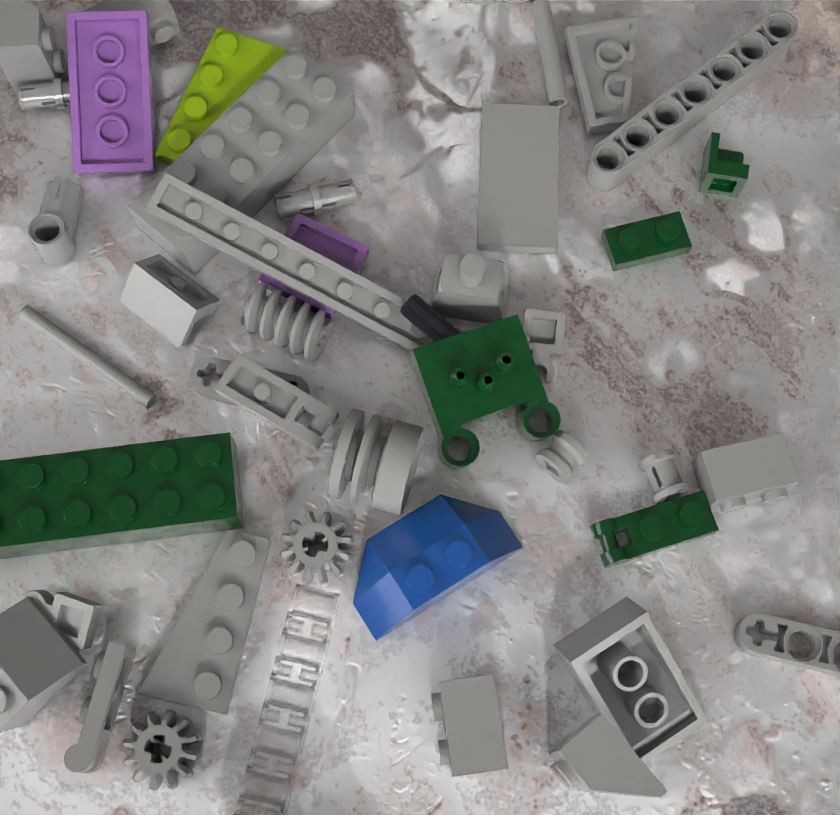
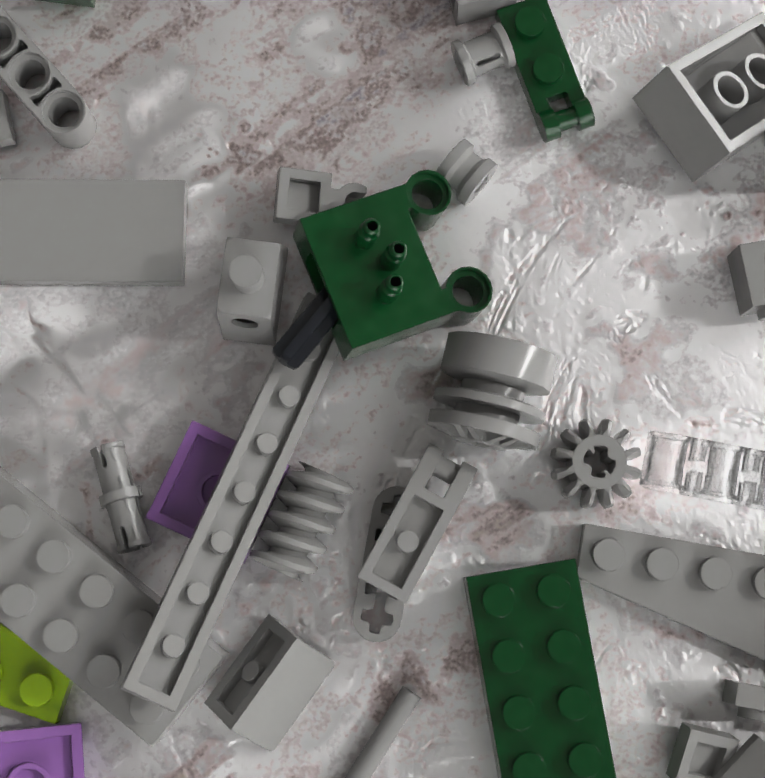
camera: 90 degrees left, 10 degrees up
blue wedge [353,494,523,641] -> none
dark green plate [601,211,692,272] -> none

